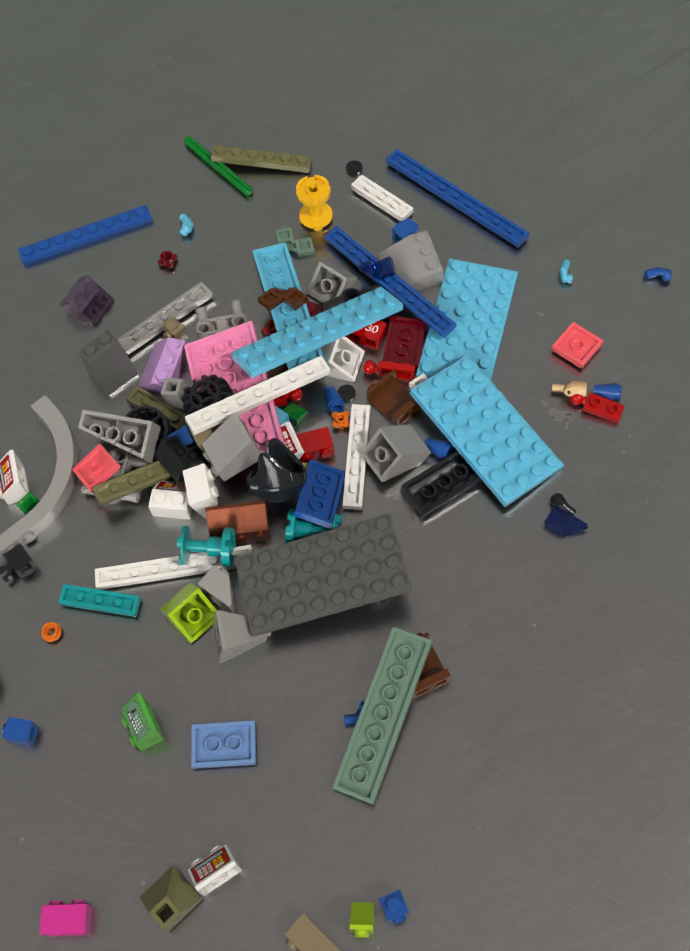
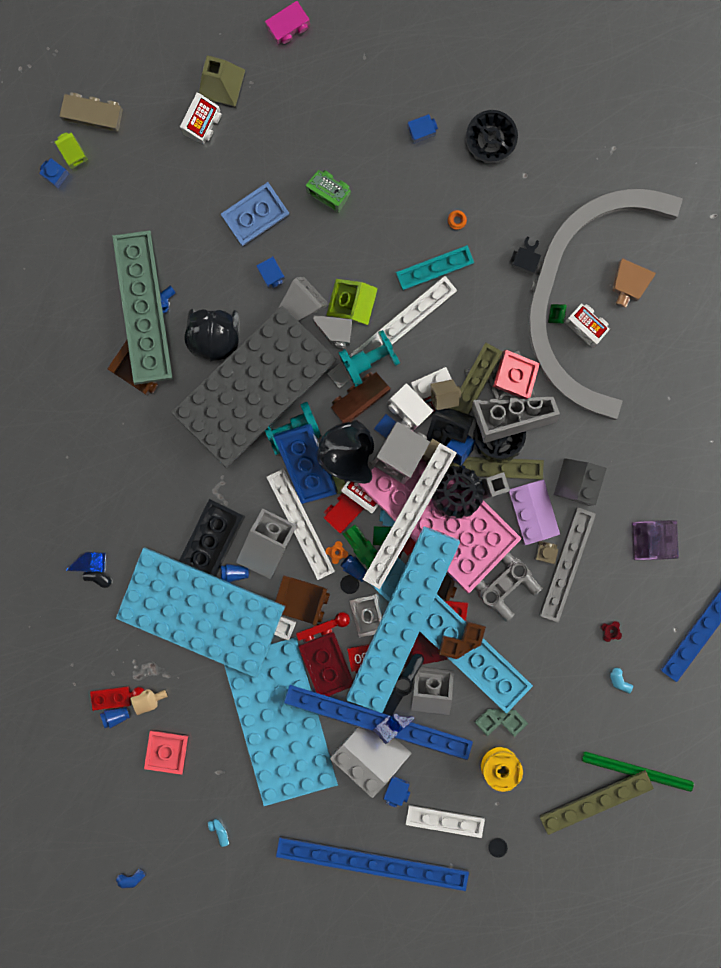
camera: 140 degrees right, 25 degrees up
none -> black piece [184,309,239,362]
none -> blue brick [257,257,285,289]
none -> green piece [343,524,378,569]
none -> blue brick [374,414,396,439]
none -> dark tan brick [431,379,461,410]

